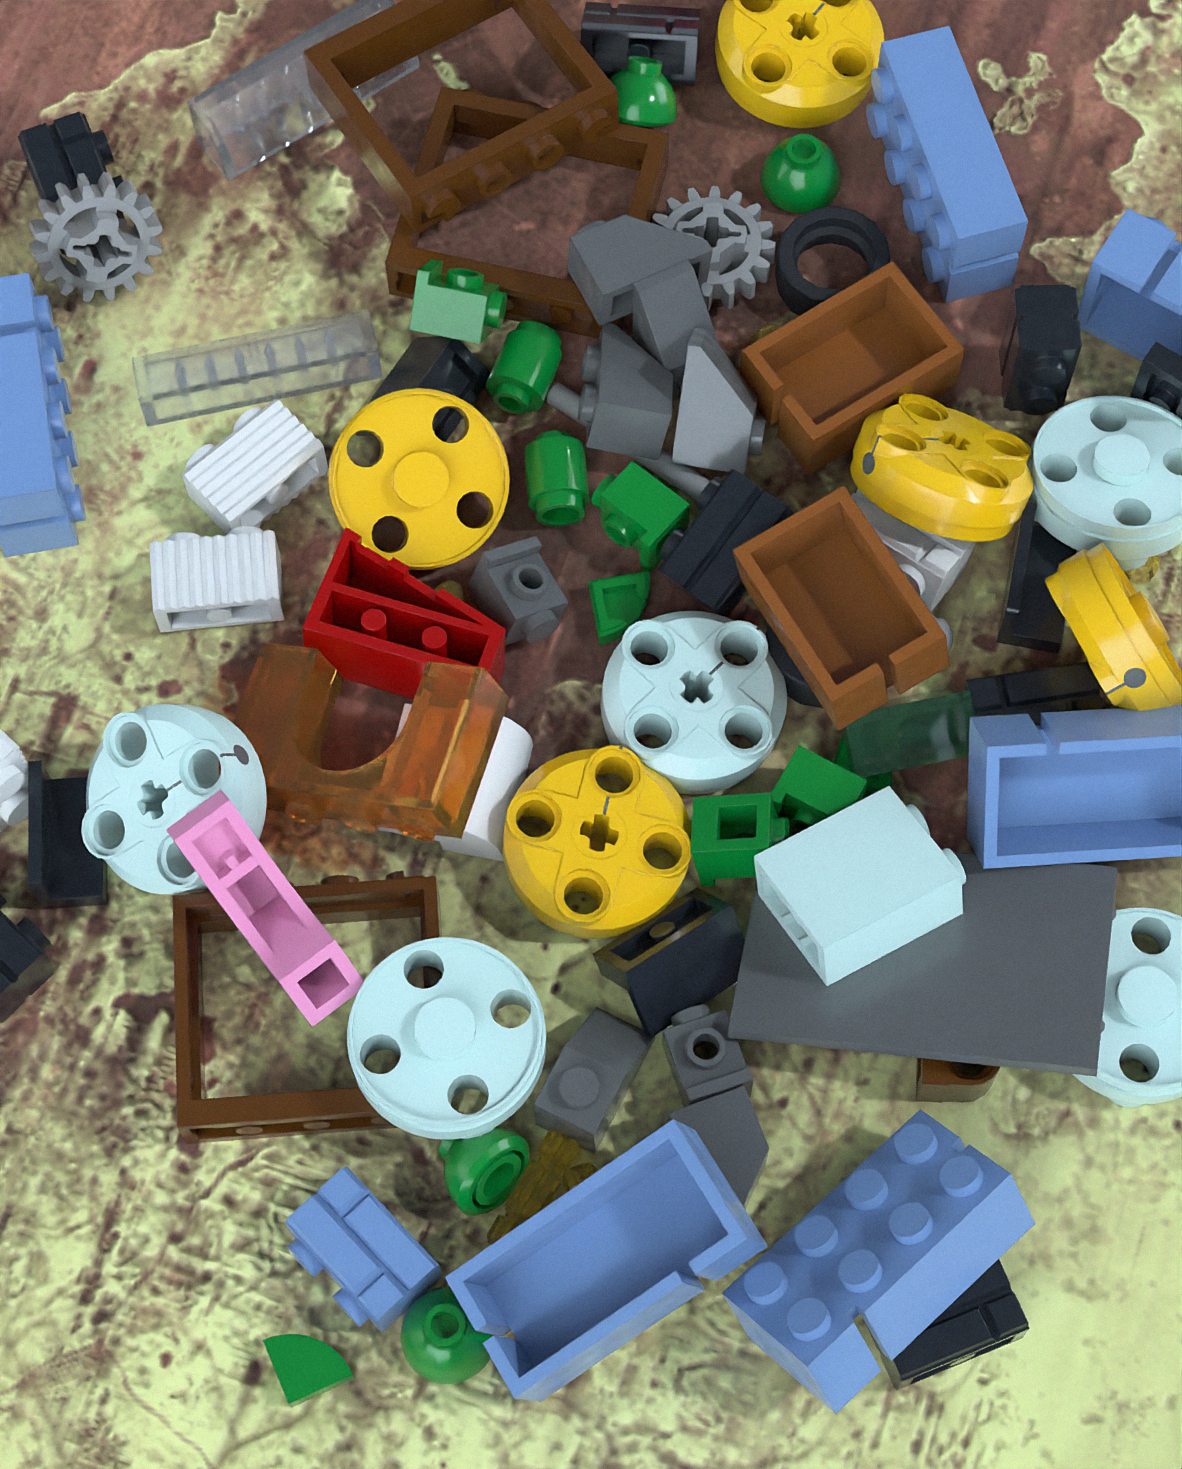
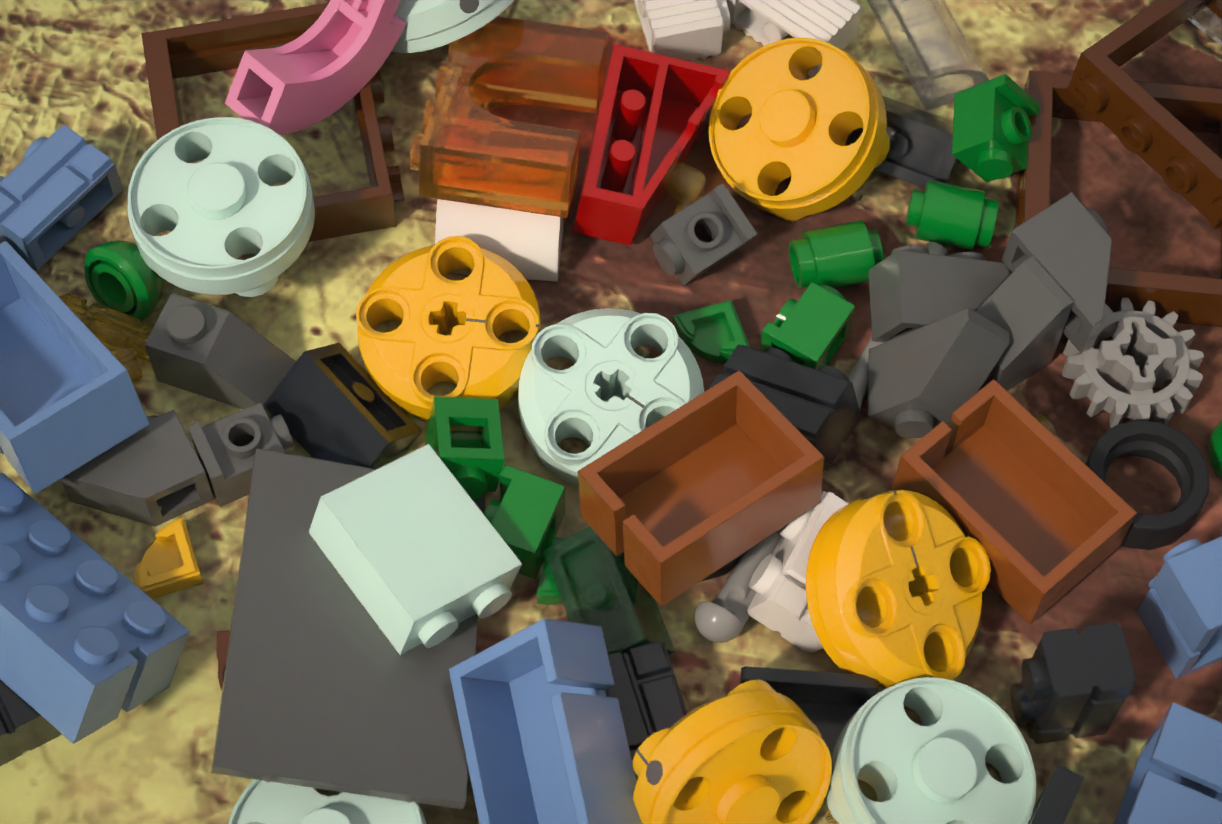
camera: 80 degrees right, 5 degrees down
none -> yellow tile [134,517,204,599]

